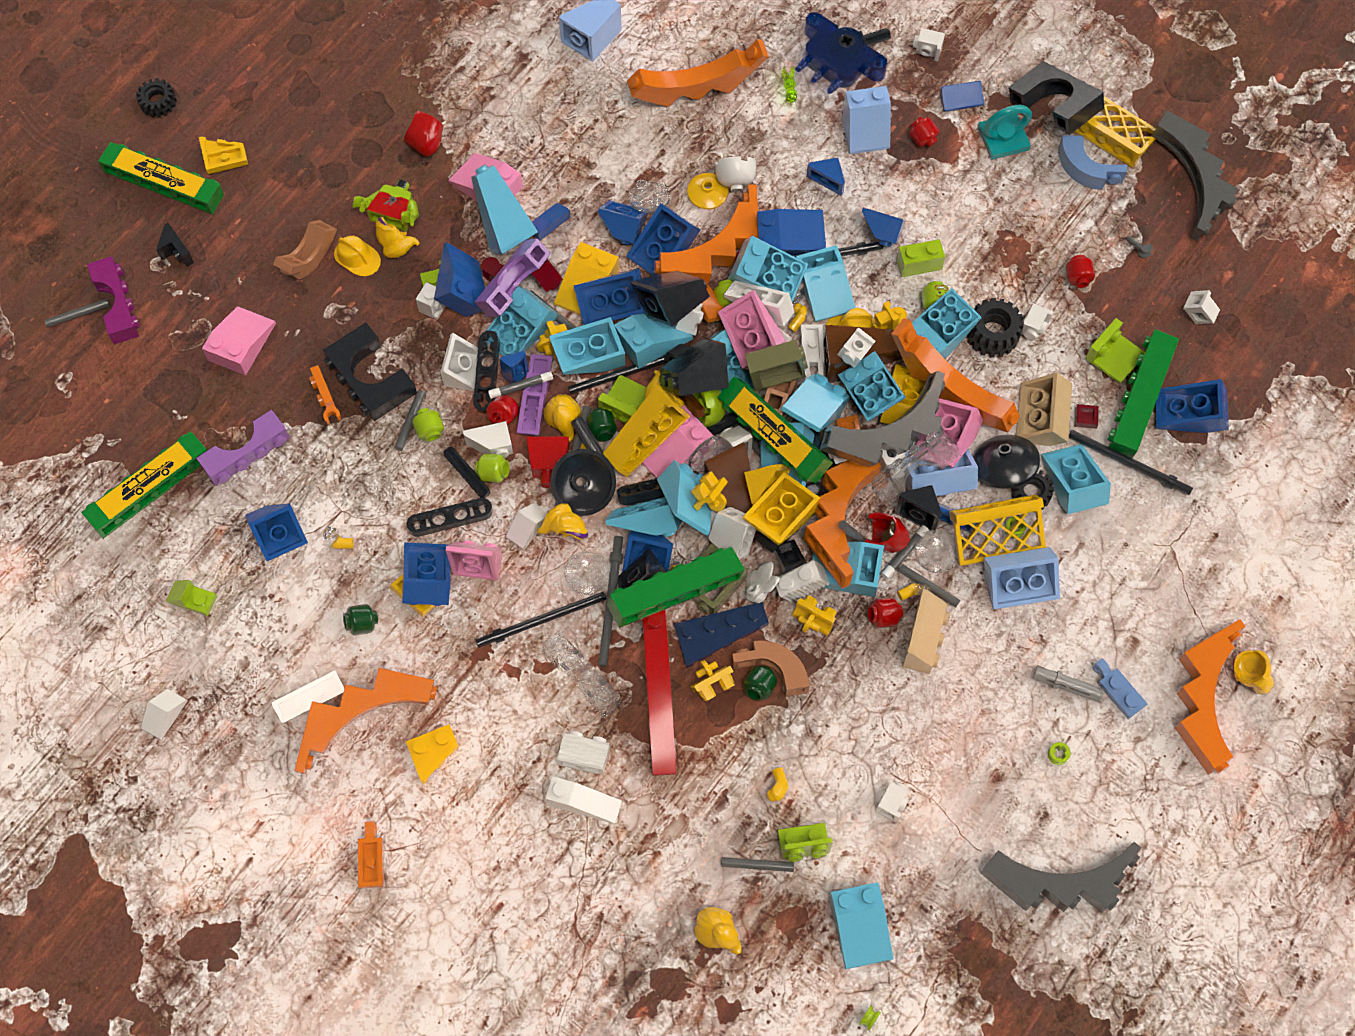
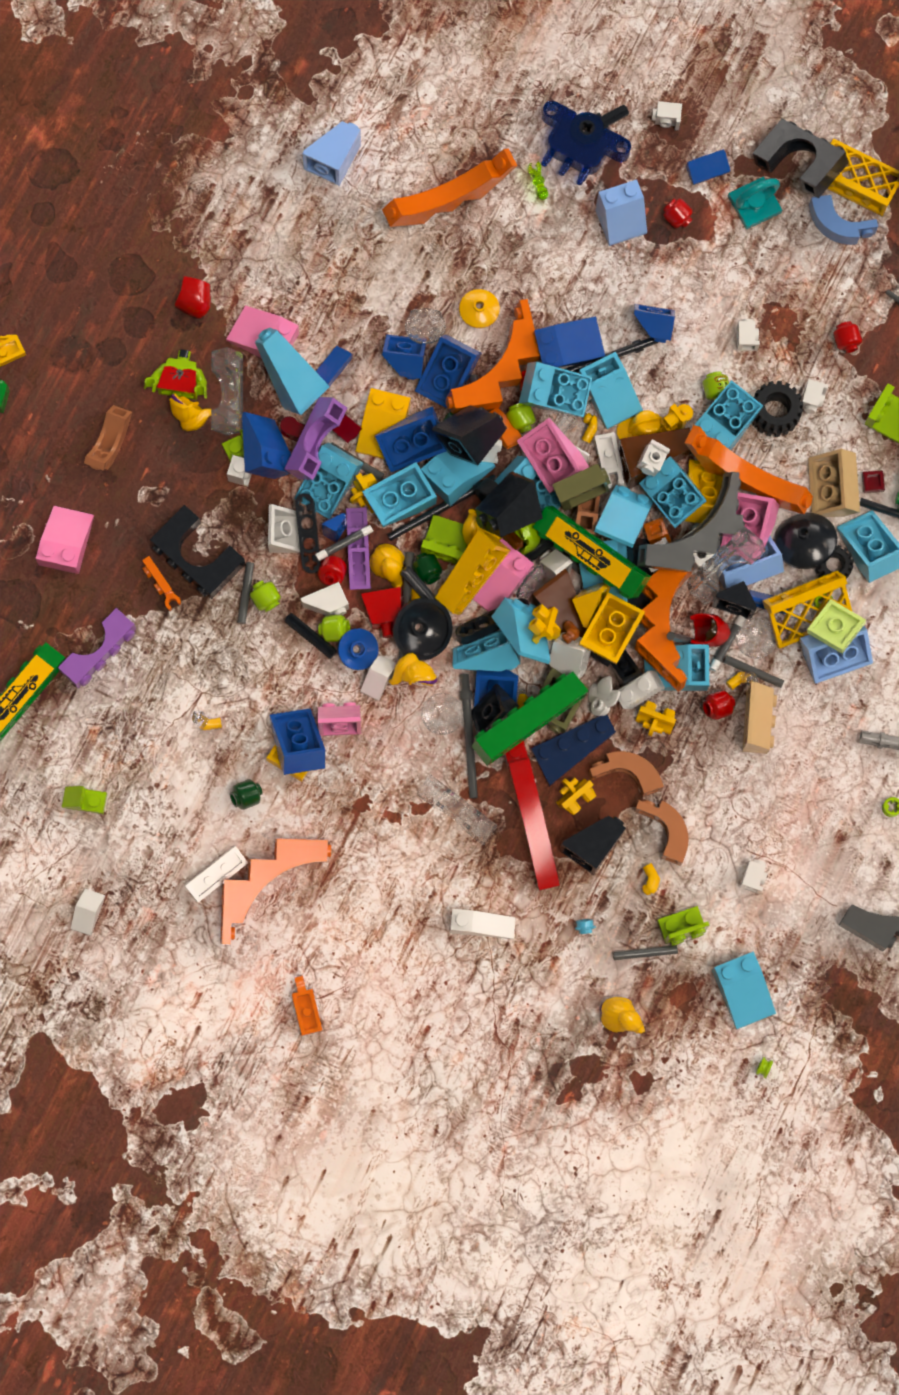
camera: 15 degrees left, 10 degrees up
blue slope [245,503,308,561] -> none
yellow piece [334,236,381,277] -> none
black beam [406,498,493,537] -> none
yellow wing [406,724,459,785] -> none
black bar [475,592,606,648] -> none
white brick [557,731,610,775] -> none
white cylinder [714,156,756,192] -> none
white slope [724,280,794,327] -> none
dark green head [743,666,777,701] -> none
blue slope [806,157,845,196] -> none
lime brick [896,239,945,277] -> none
none -> clear arch [211,347,243,436]
none -> blue dish [338,628,379,670]
none -> black slope [559,816,626,875]
none -> dark orange arm [562,620,580,644]
none -> medium azure plate [575,919,596,934]
none -> nougat arch [634,800,689,866]
none -> white brick [737,319,760,351]
none -> yellowish green tile [807,599,866,653]

